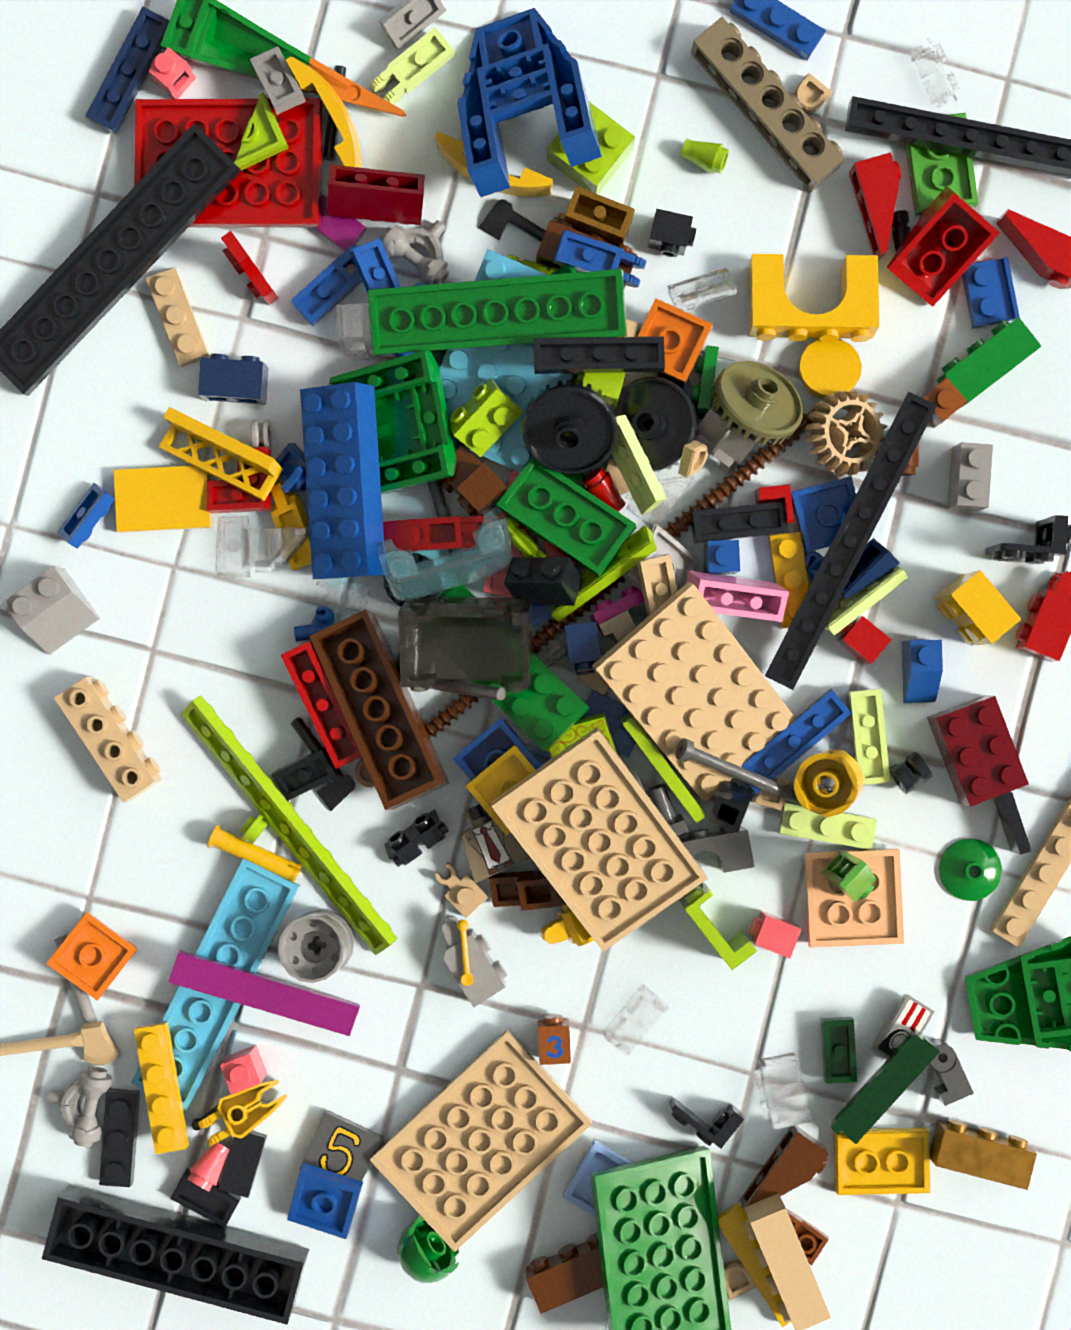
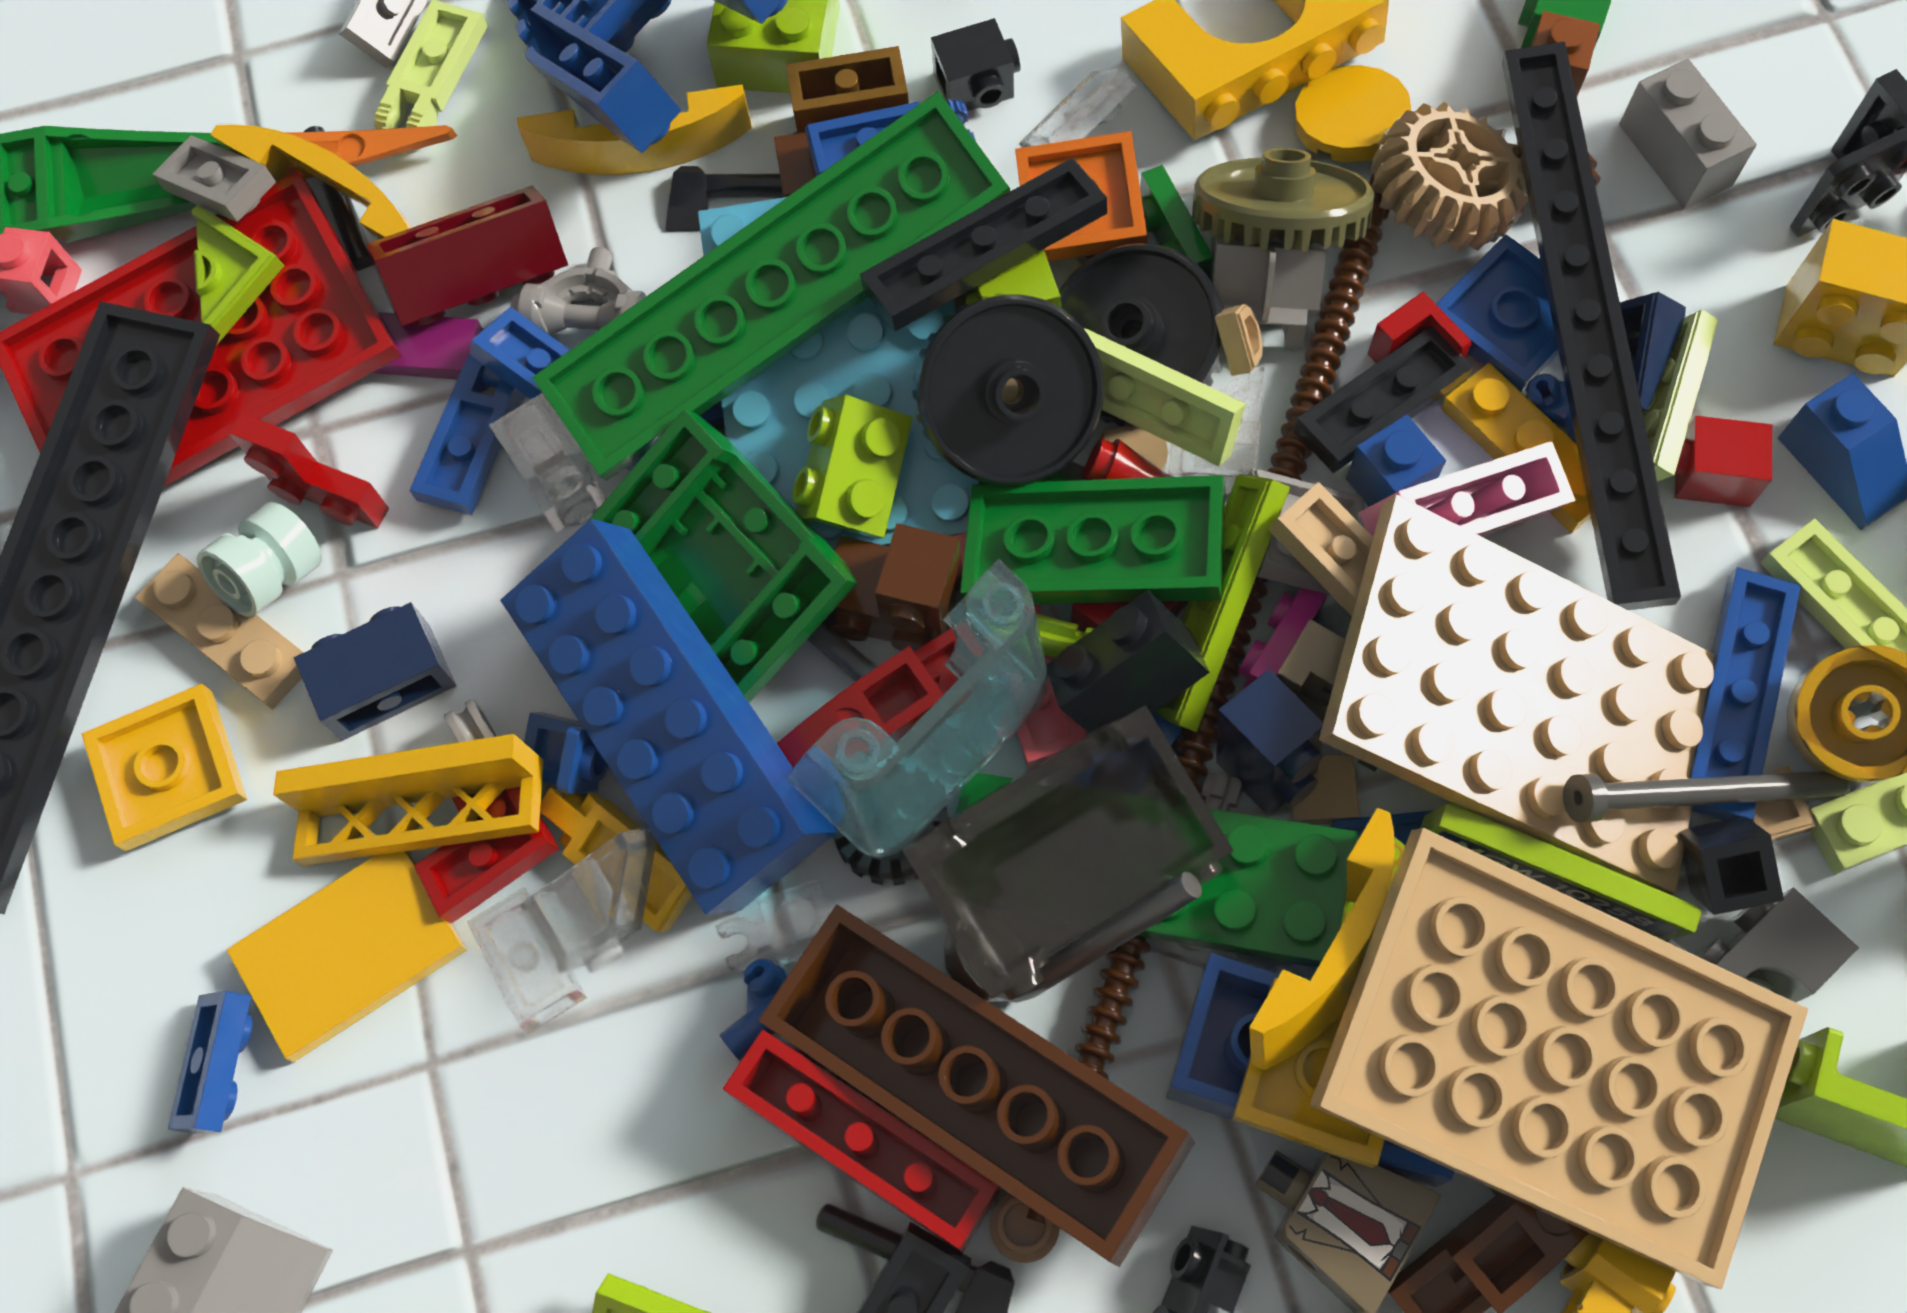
camera: 25 degrees left, 20 degrees down
none -> yellow plate [81,683,247,851]
none -> light aqua wheel [196,502,322,617]
none -> yellow slope [1249,808,1395,1070]

